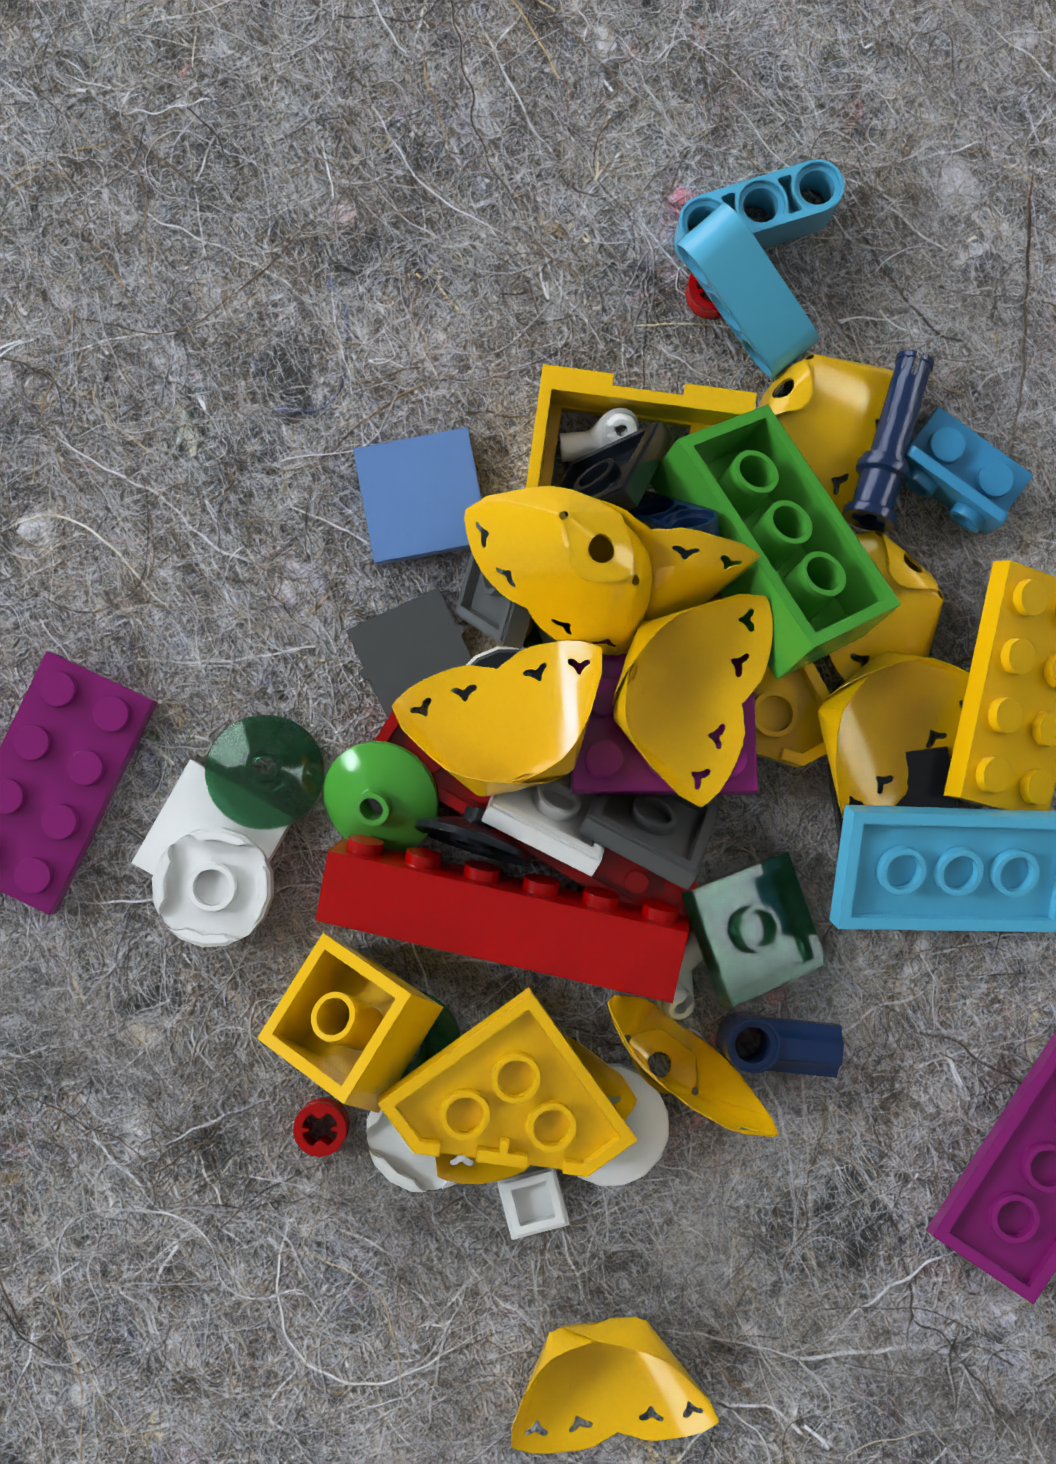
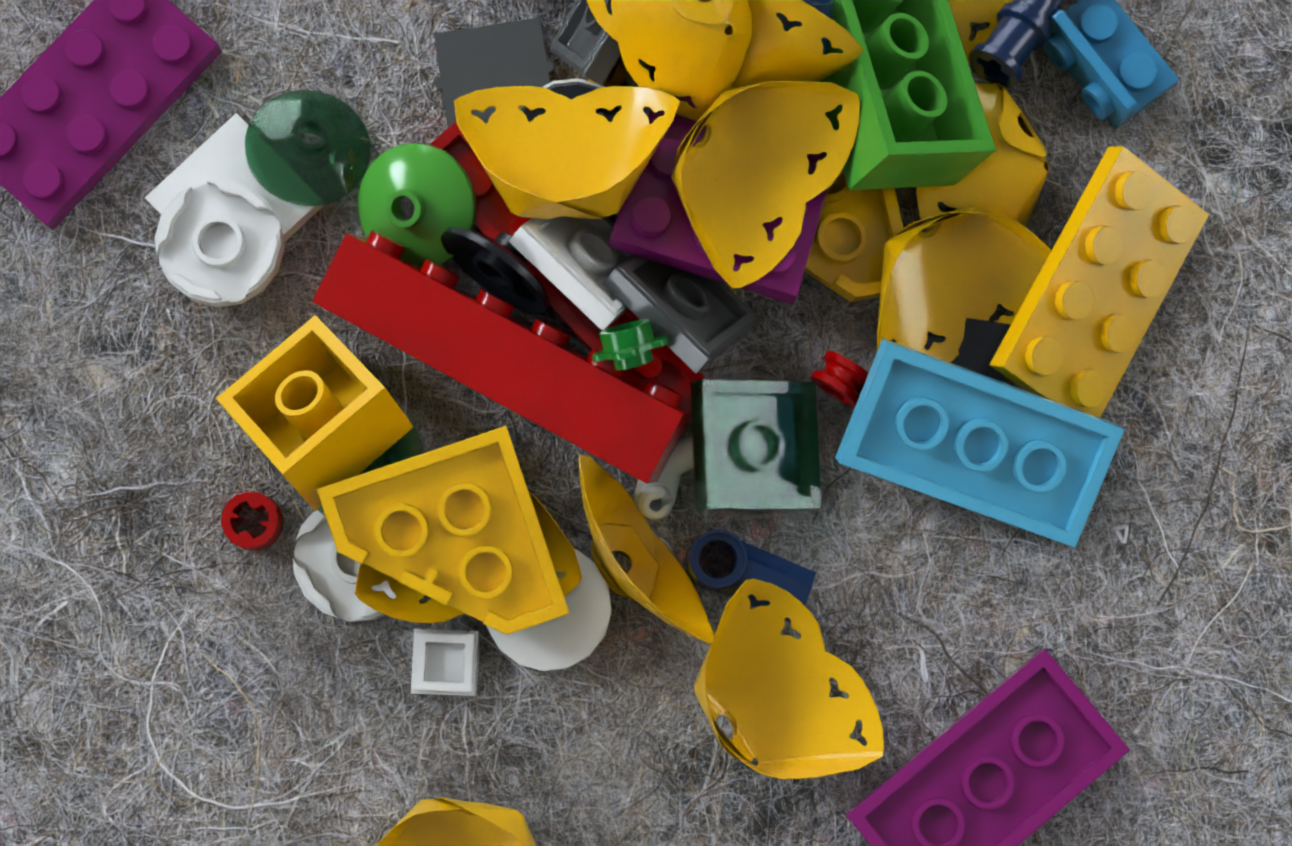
camera: 15 degrees right, 5 degrees down
none -> green plate [592,319,669,370]
none -> yellow piece [694,579,884,780]
none -> red bush [810,350,868,408]

